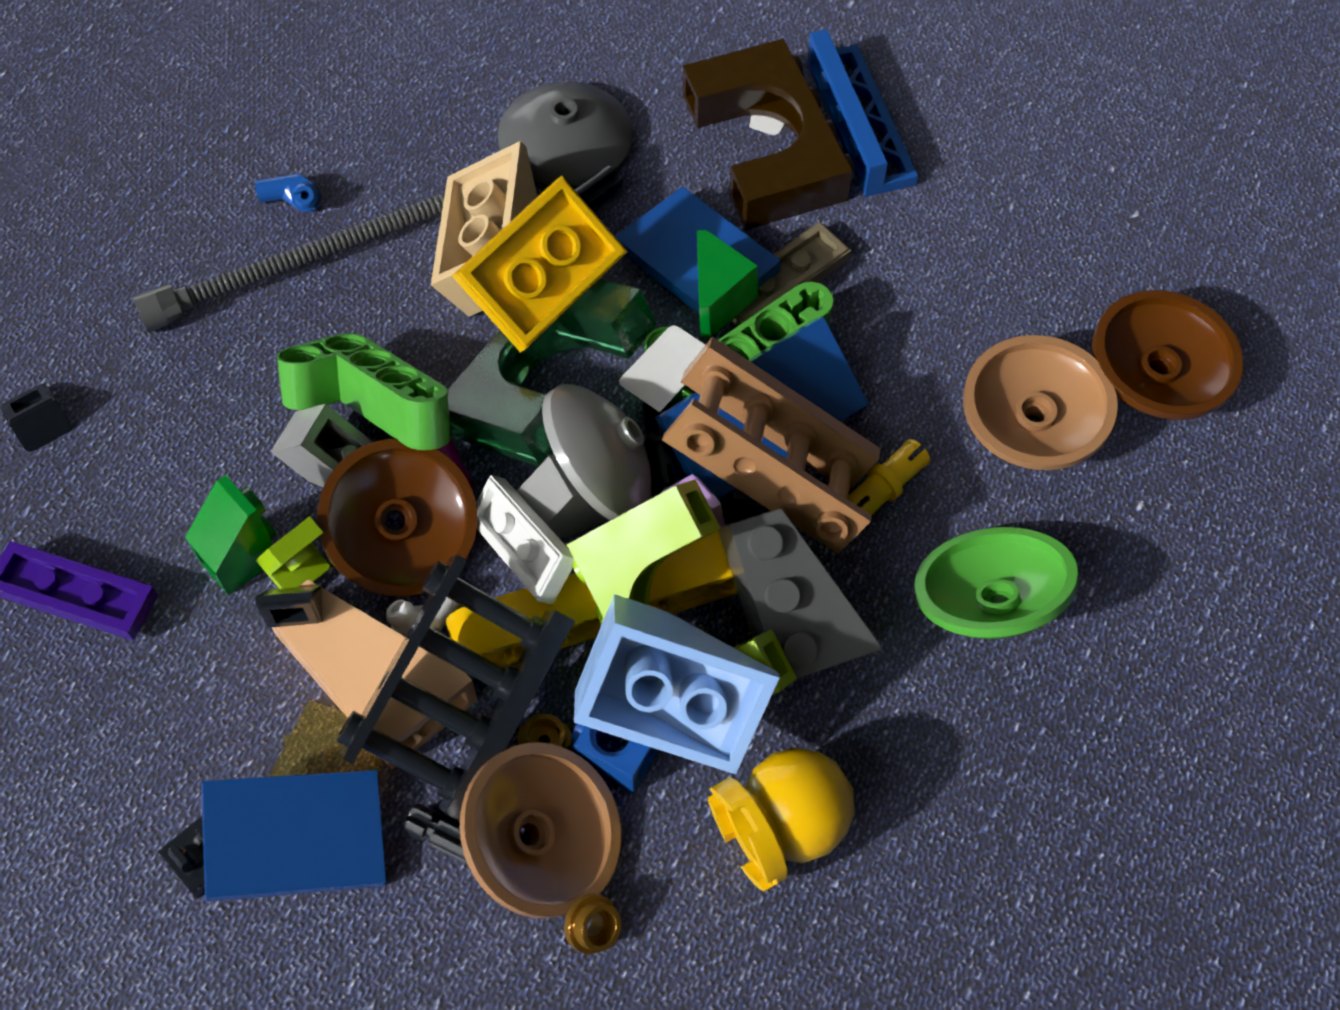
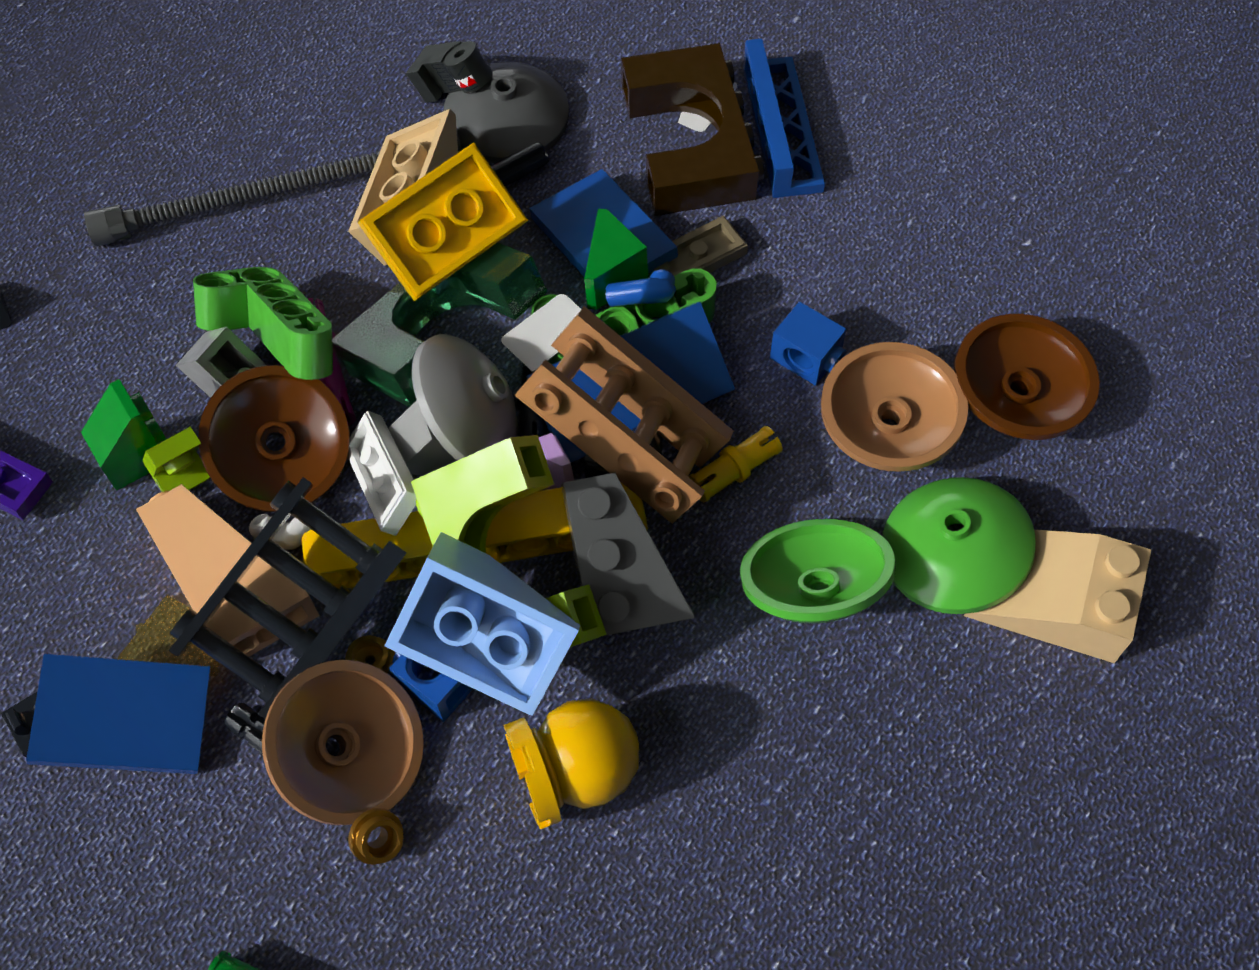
camera: 10 degrees right, 0 degrees up
blue arm [255,173,321,212] -> none
black slope [255,585,322,628] -> none
none -> pearl dark grey leg [405,41,493,103]
none -> blue arm [605,269,676,307]
none -> blue brick [770,301,847,386]
none -> bright green dish [883,477,1036,614]
none -> tan slope [964,530,1152,663]

